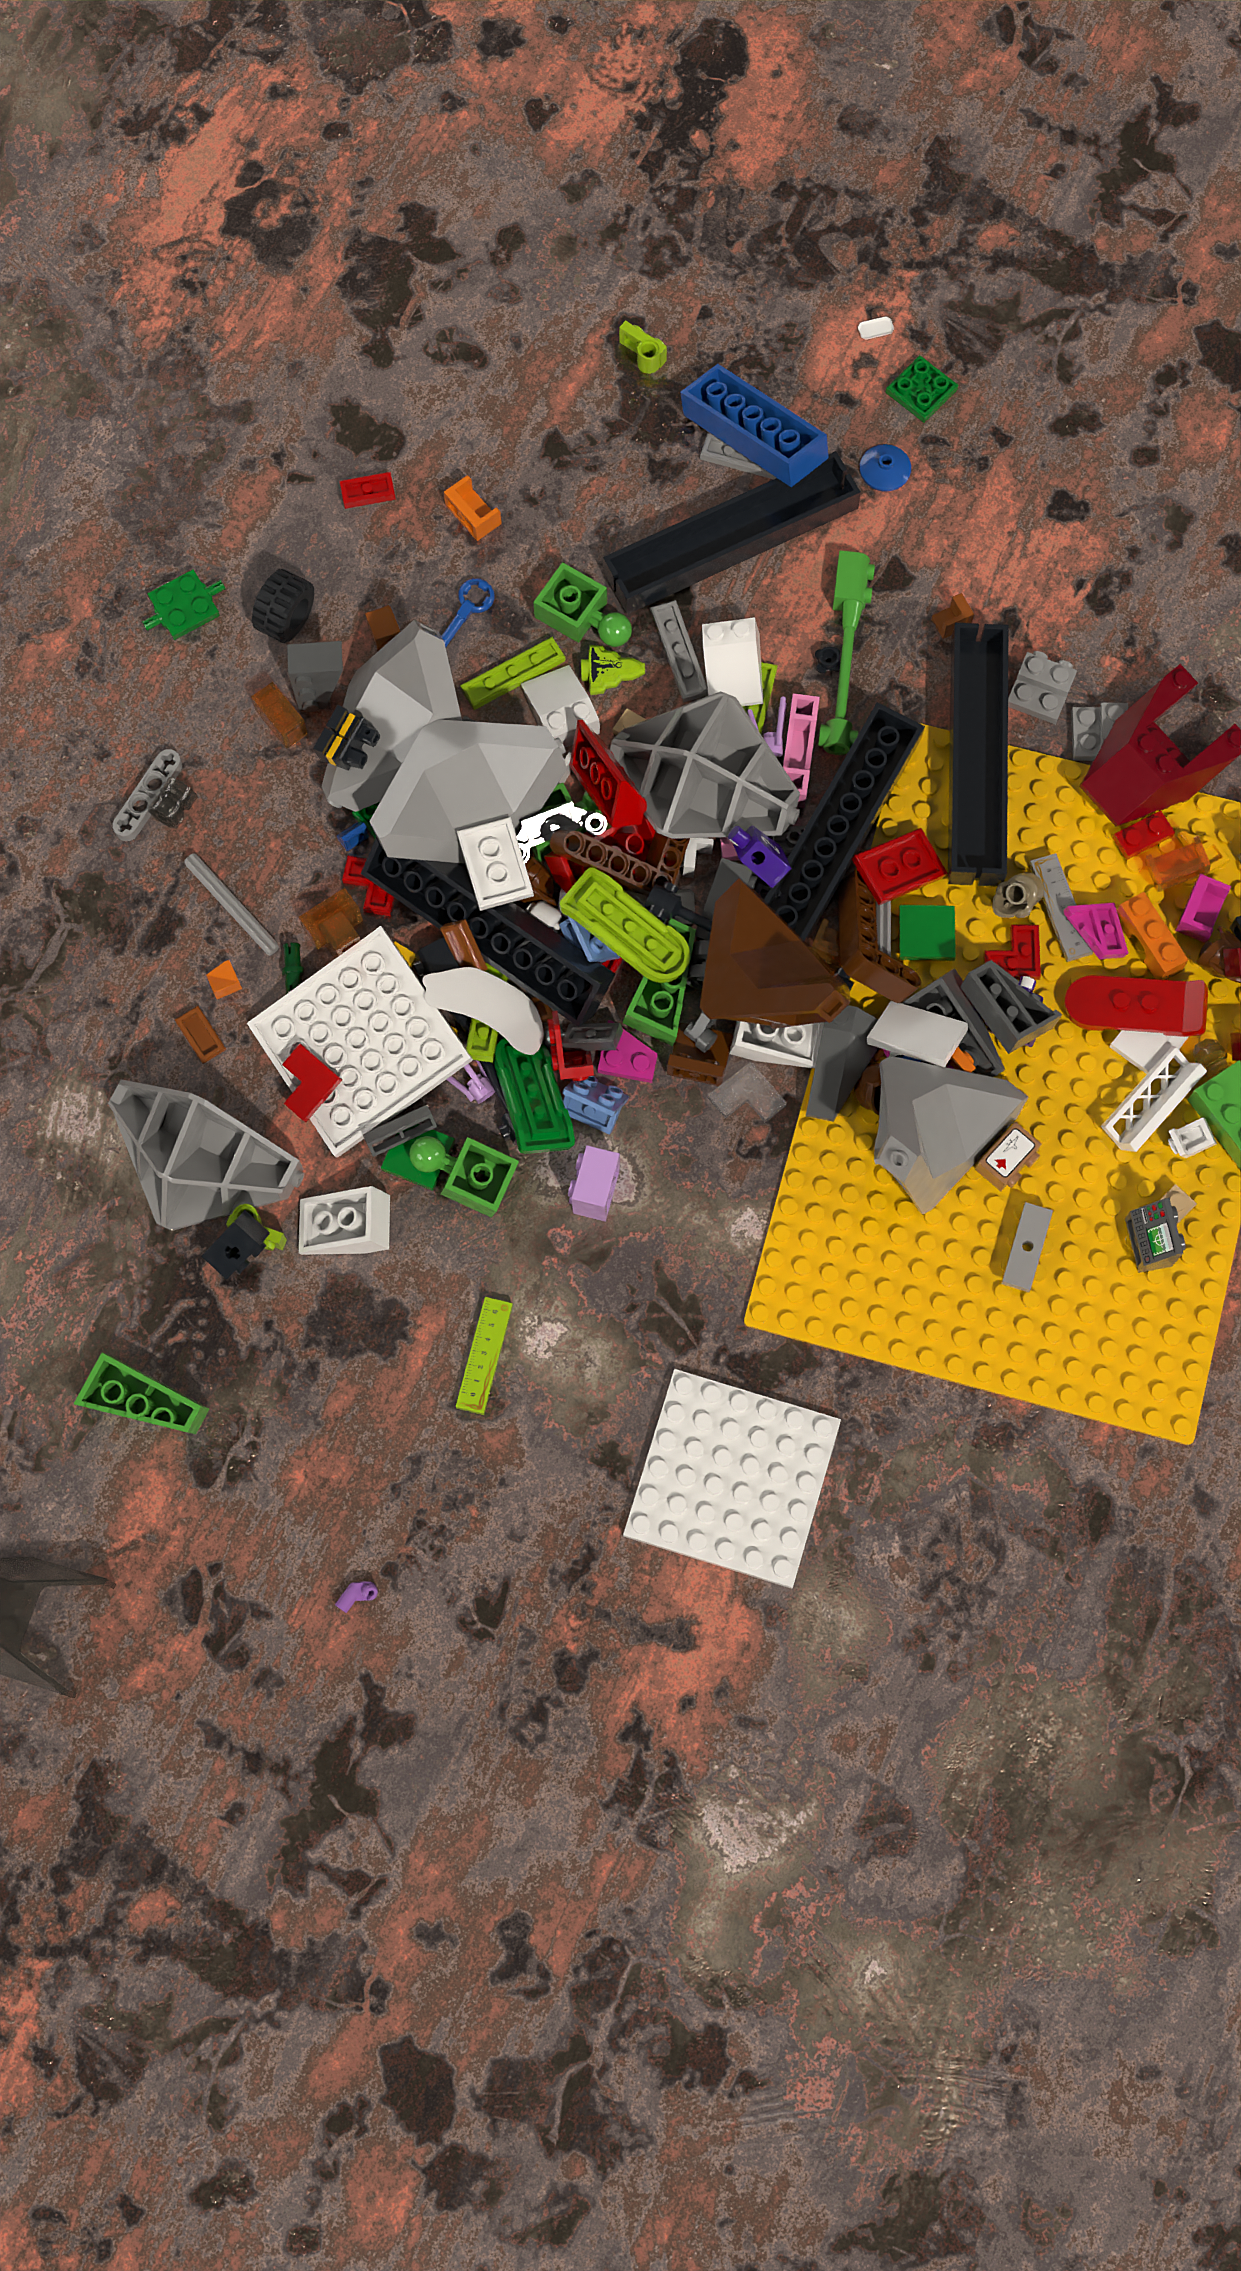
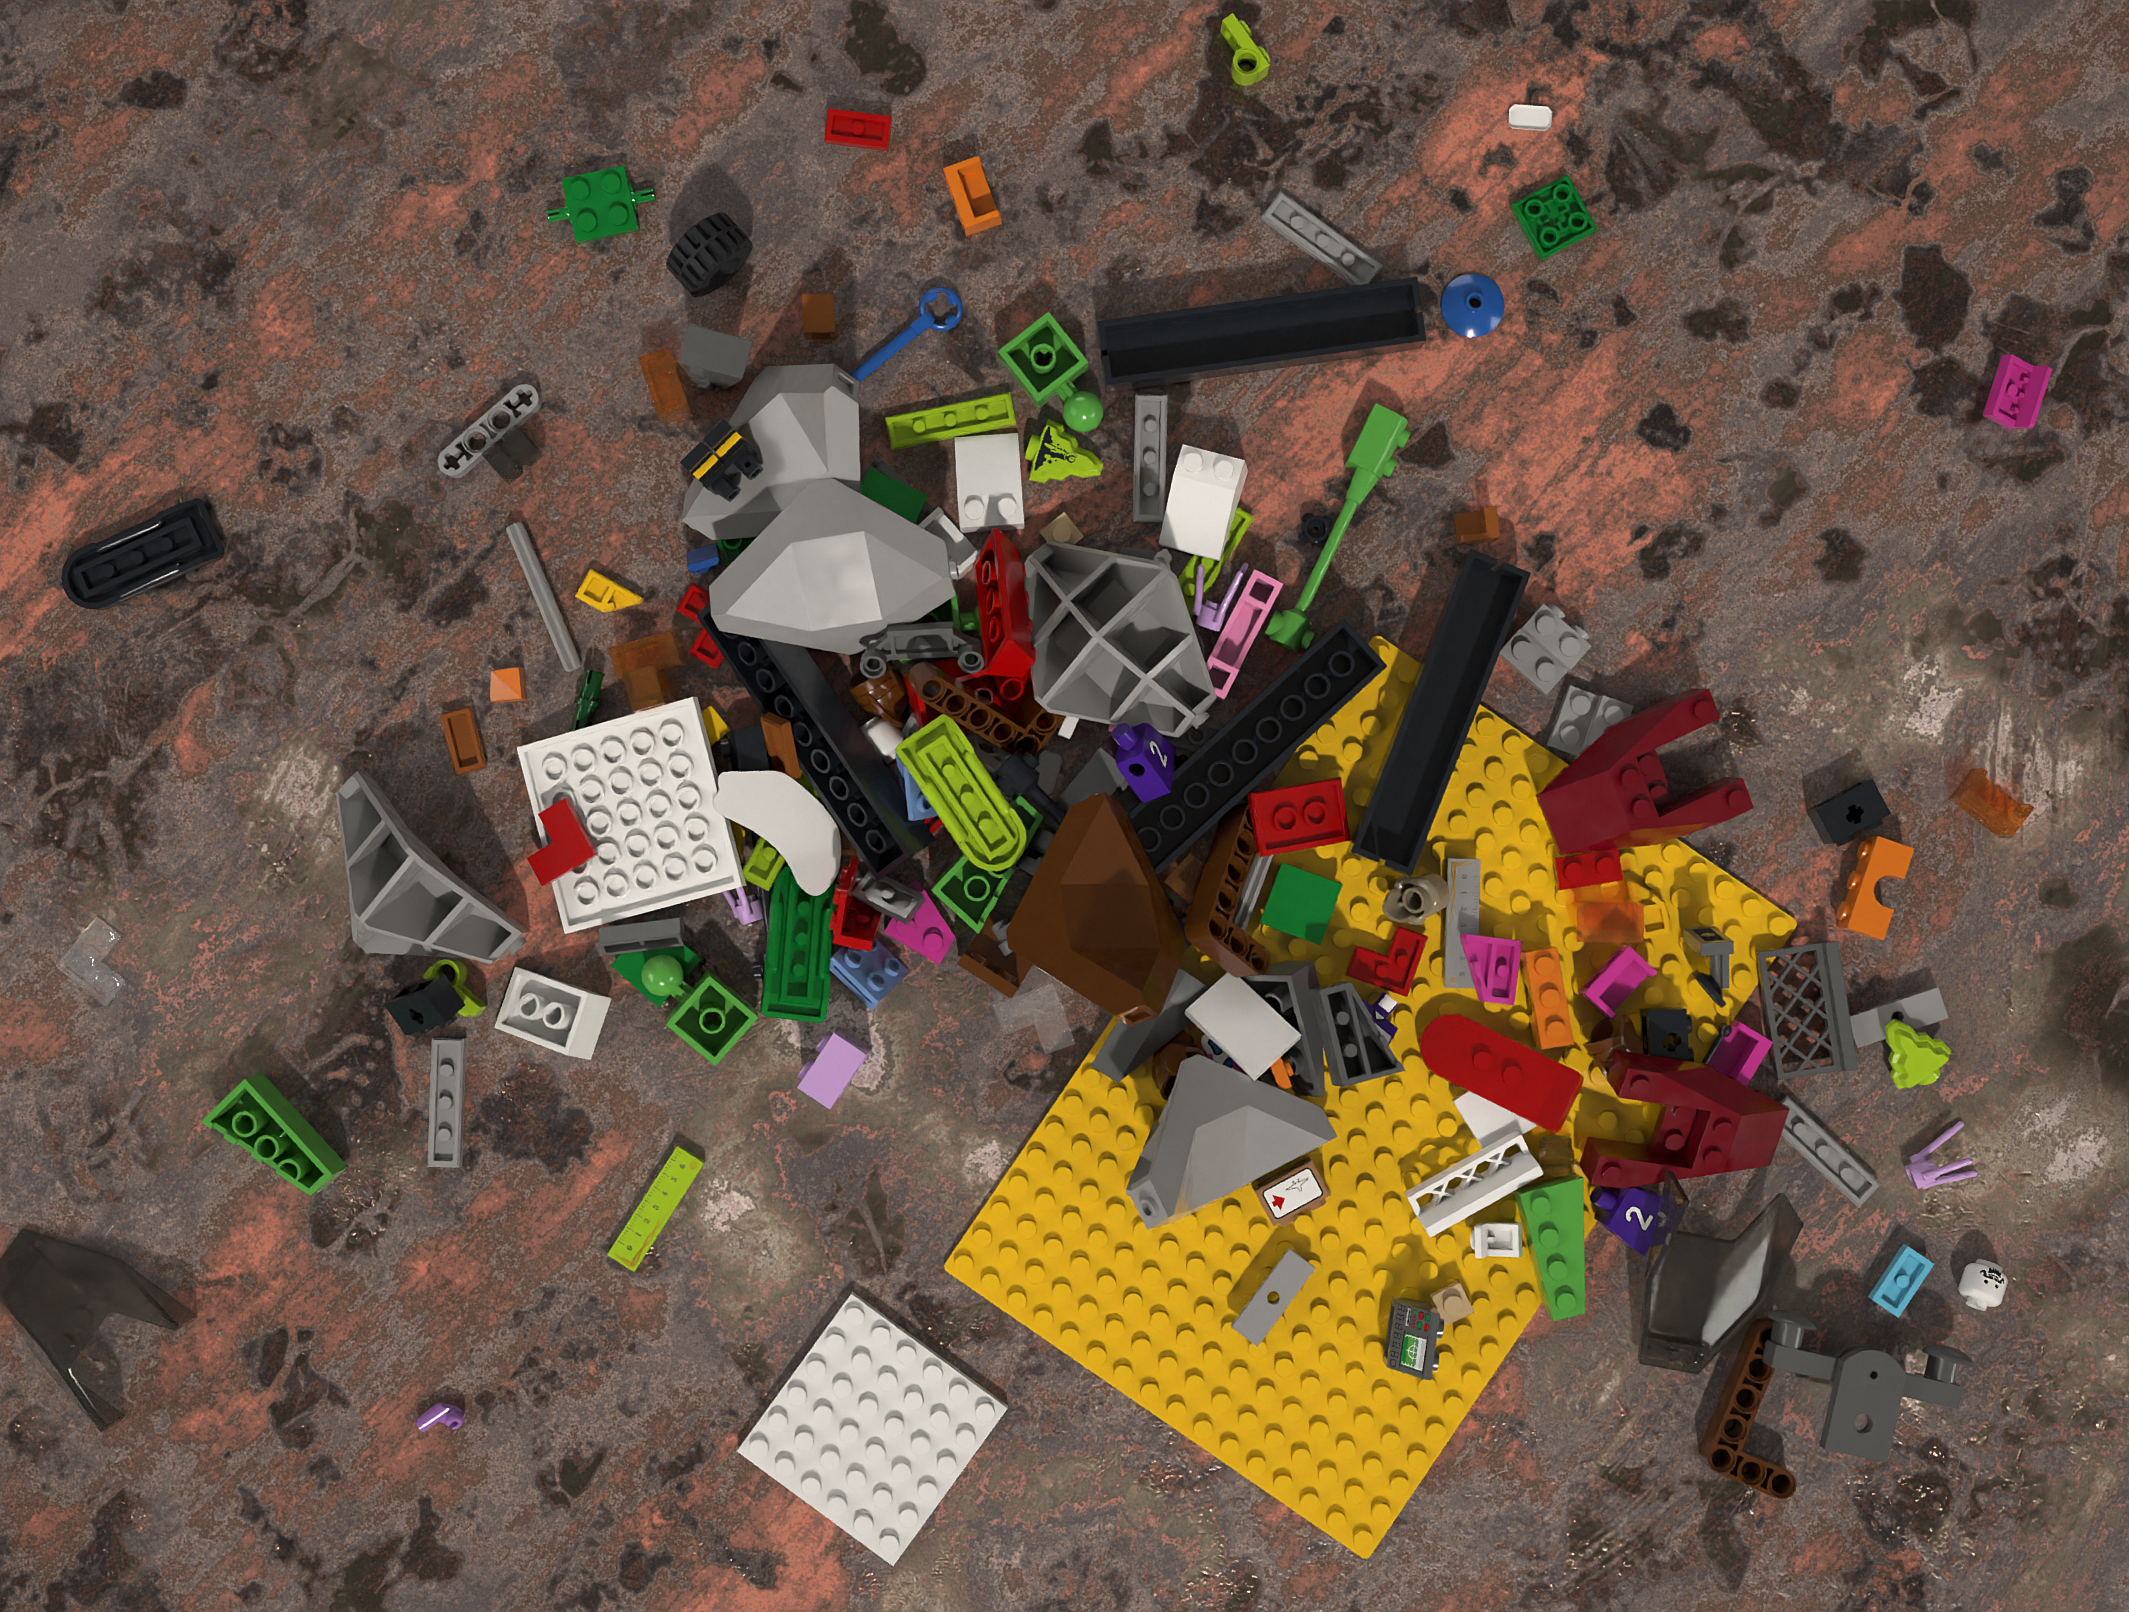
camera: 15 degrees right, 15 degrees up
white tile [457,817,534,911] -> none
blue brick [680,364,829,487] -> none
none -> light grey tile [427,1037,467,1168]
none -> yellow tile [575,569,644,613]

